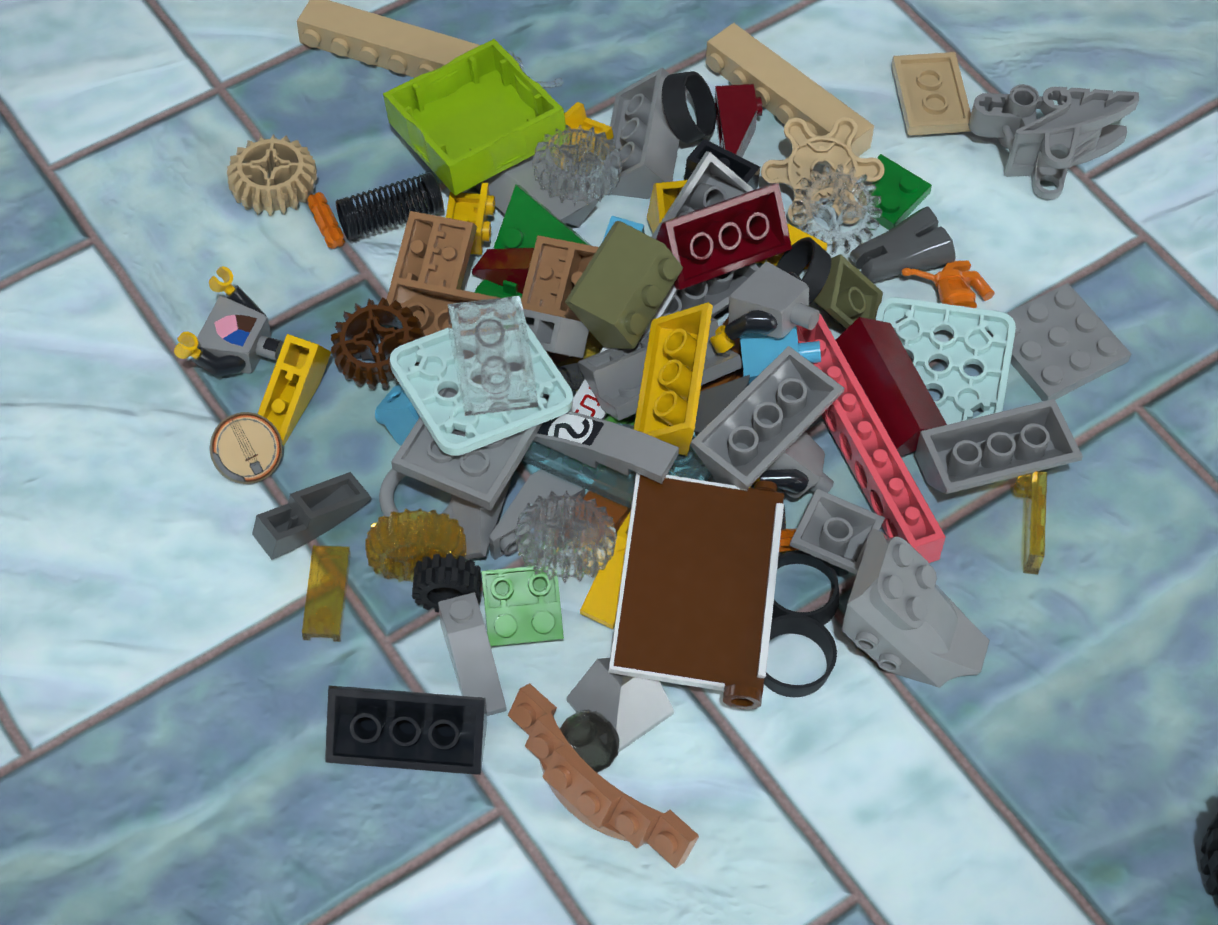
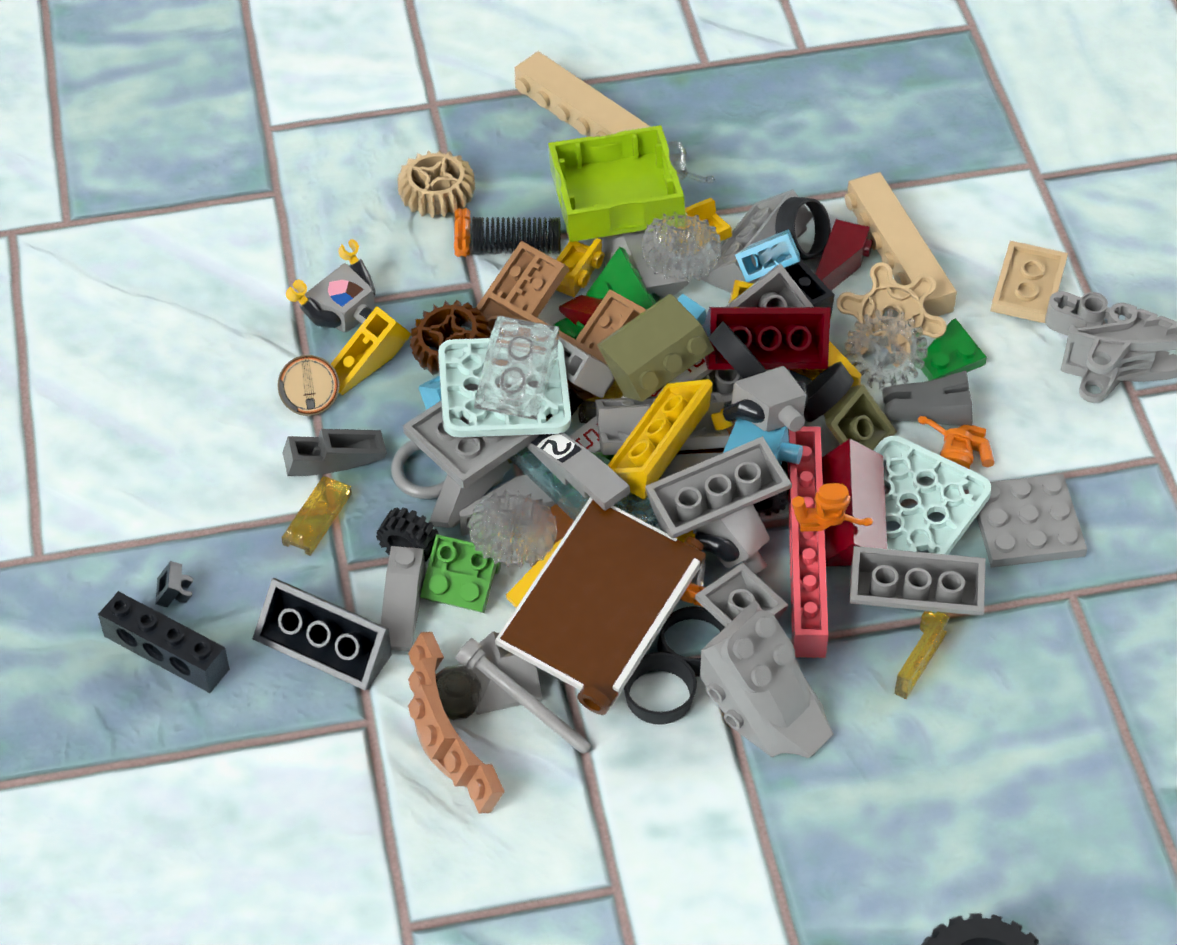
camera: 25 degrees right, 5 degrees down
clear yellow gear [365,508,466,582] -> none
none -> black brick [98,591,230,693]
none -> black tile [155,561,193,608]
none -> light grey piece [455,638,590,753]
none -> black tyre [709,321,767,379]
none -> medium azure torso [735,229,800,283]
none -> orange piece [792,483,873,532]

